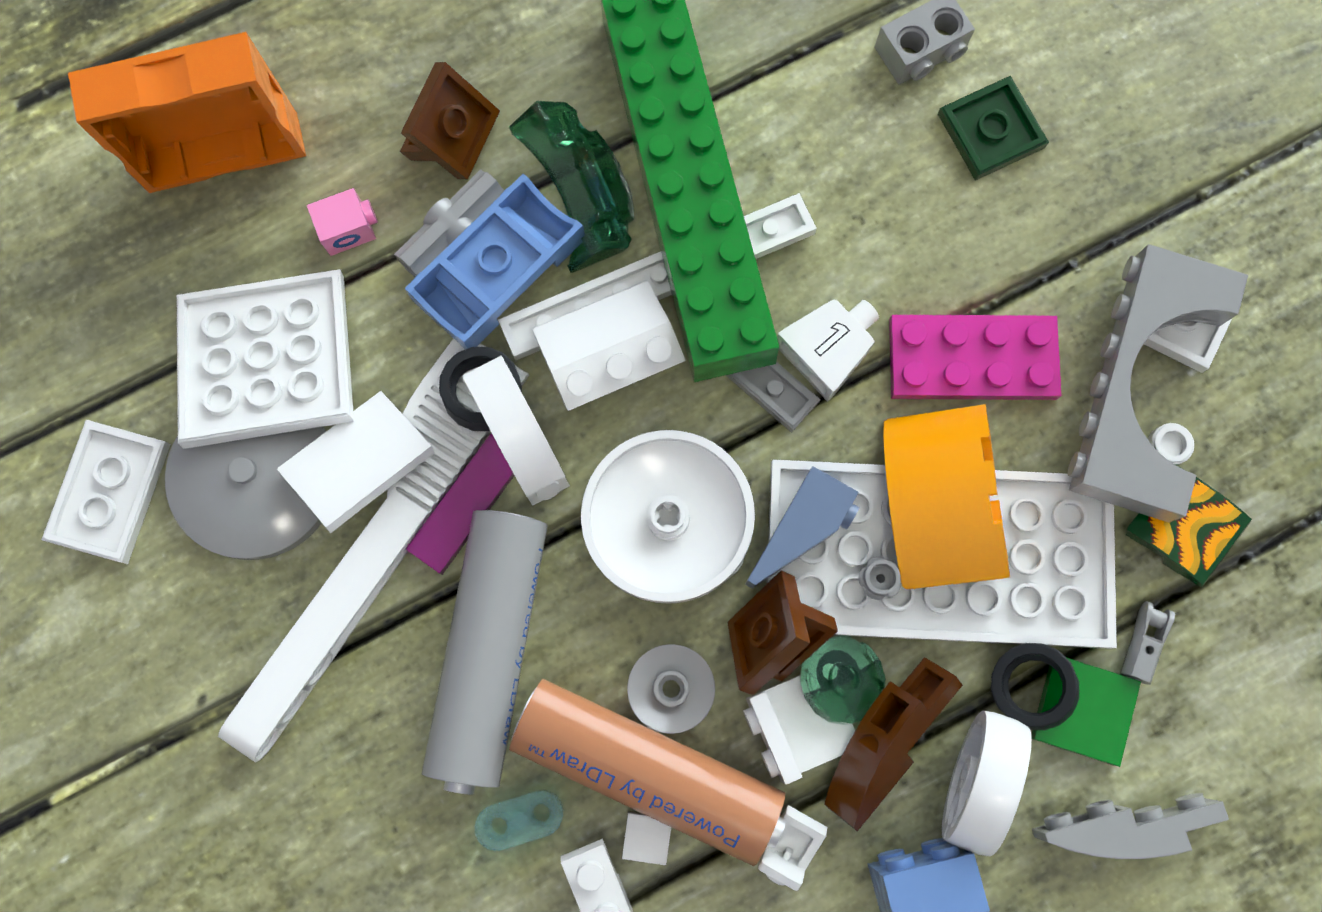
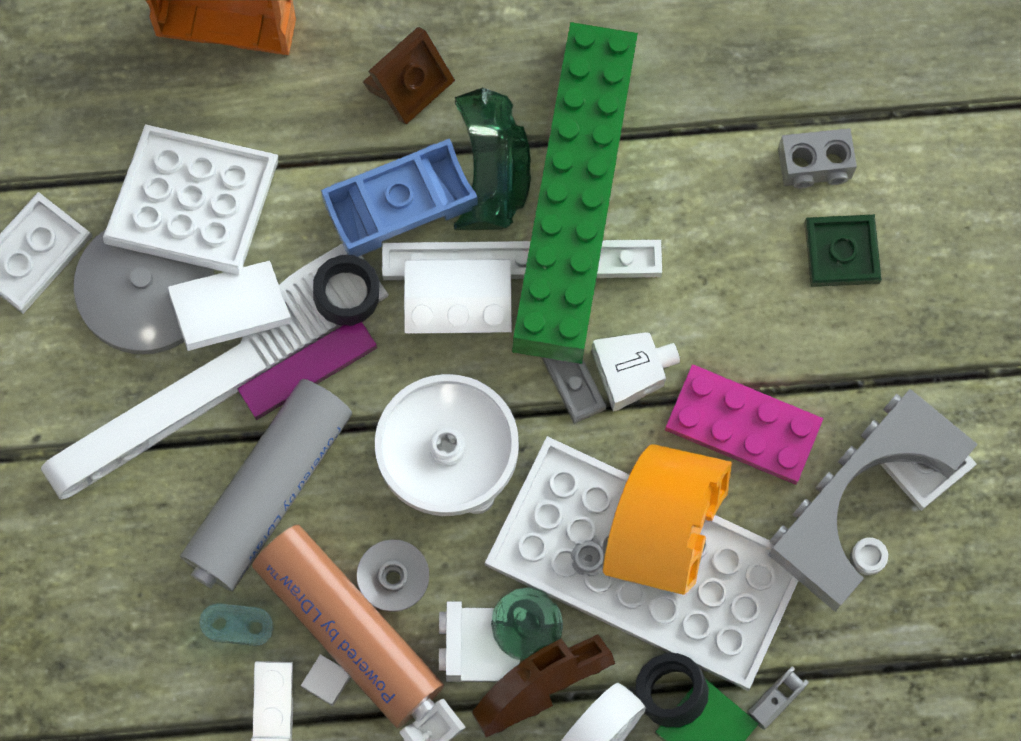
camera: 20 degrees right, 5 degrees down
bright pink brick [307,188,378,256] -> none
light grey piece [394,169,504,277] -> none
white arch [462,356,570,506] -> none
reddish brown bracket [727,570,838,695] -> none
sand blue slope [745,466,860,589] -> none
slope [1126,465,1252,588] -> none

